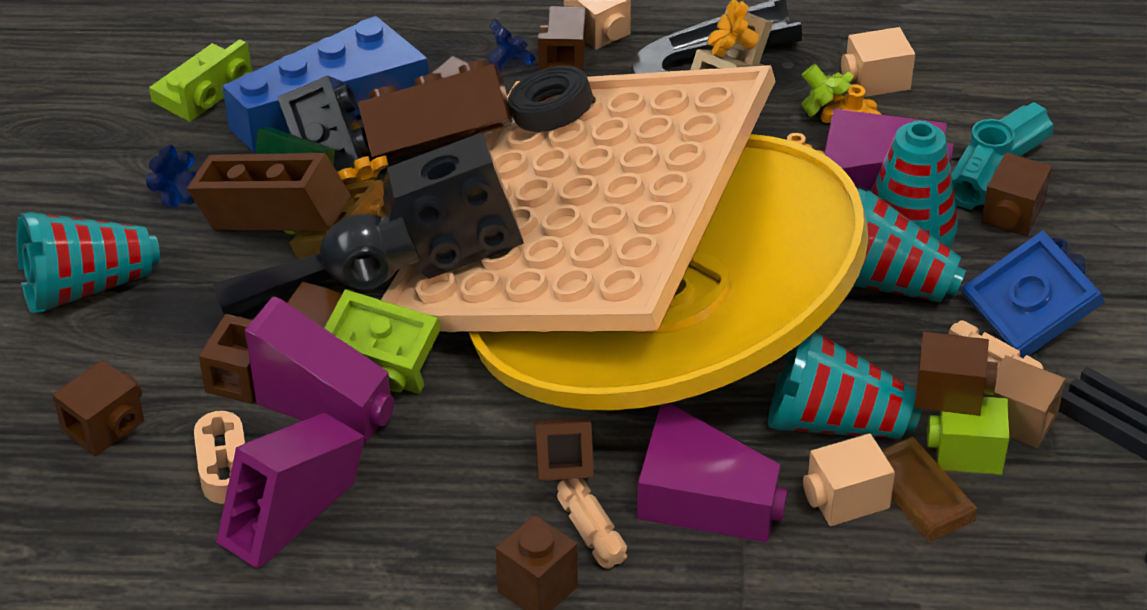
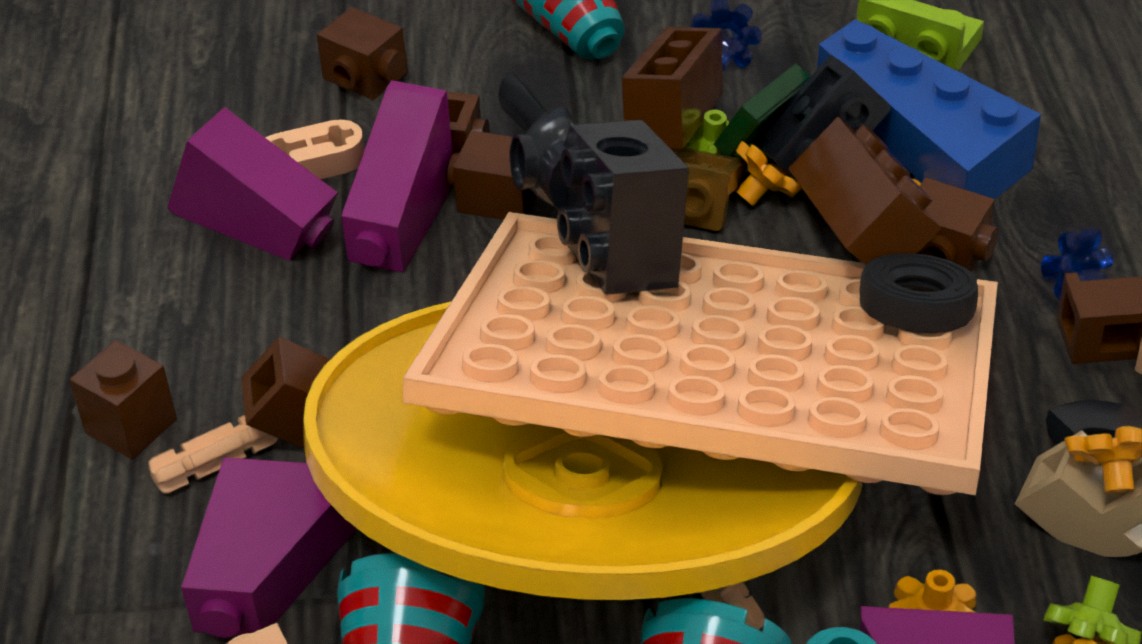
camera: 85 degrees right, 0 degrees up
lime bracket [324,289,441,394] -> none

